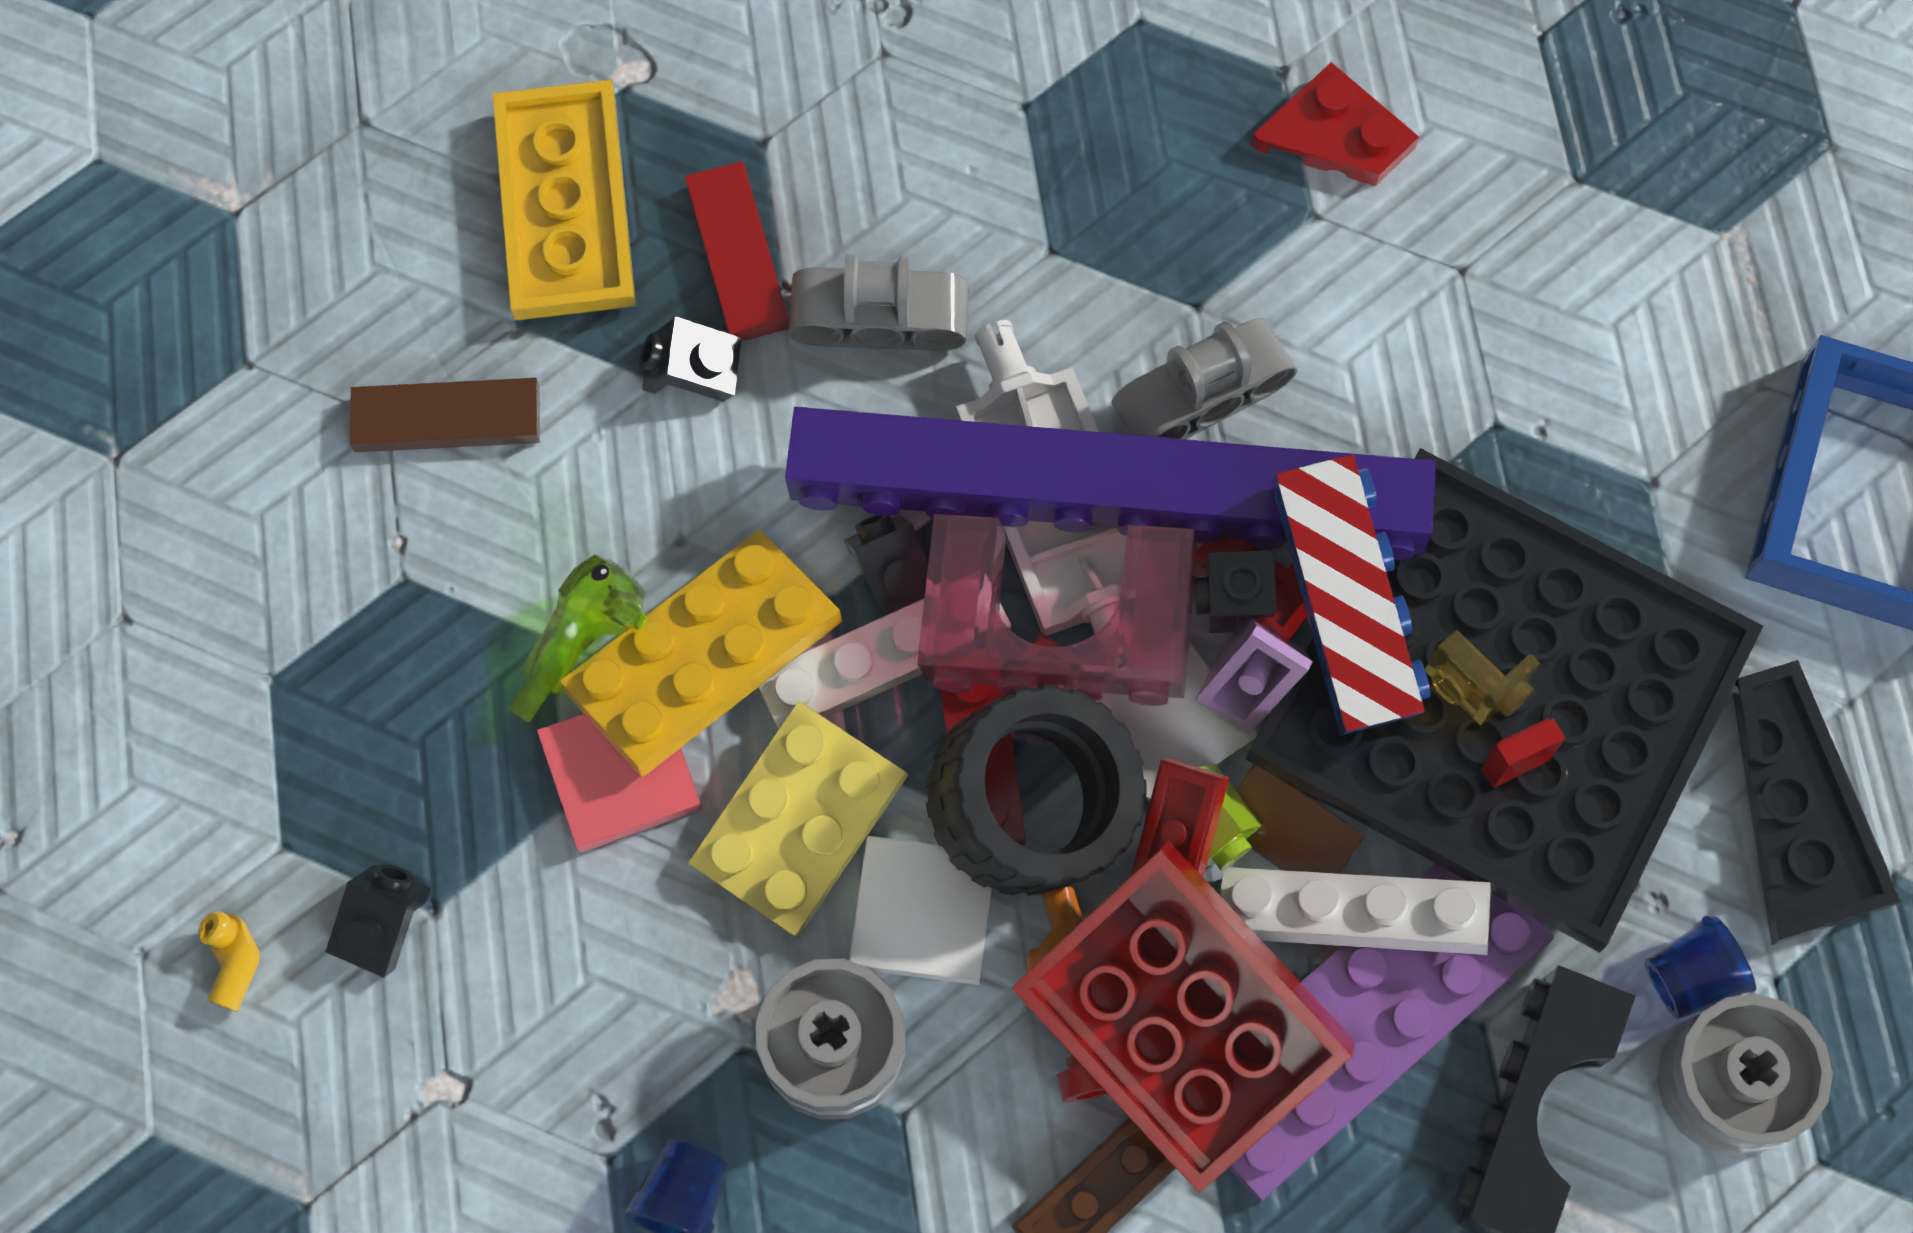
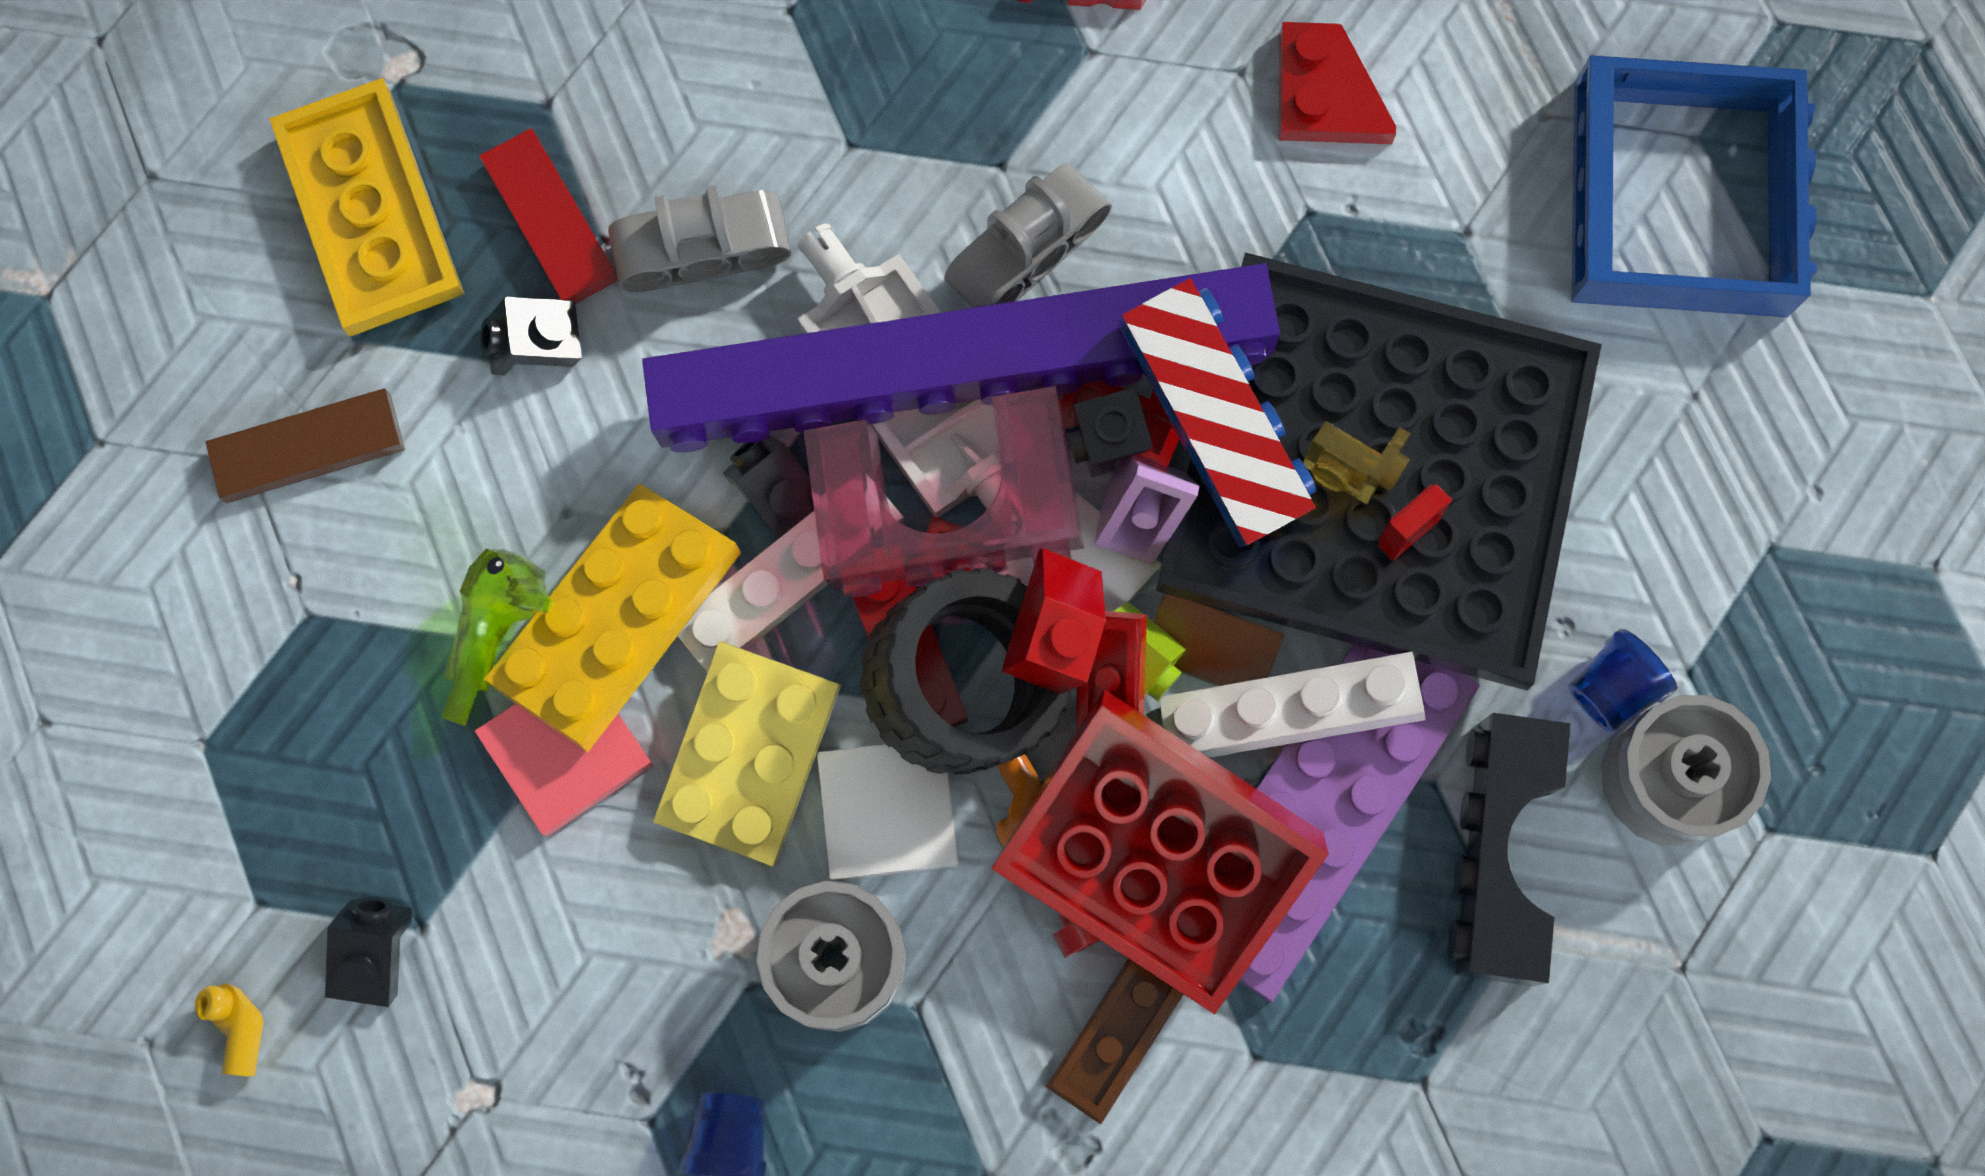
camera: 15 degrees left, 5 degrees up
black wing [1732,660,1902,945] -> none
none -> red slope [1001,548,1106,694]
none -> red wing [1279,22,1396,144]

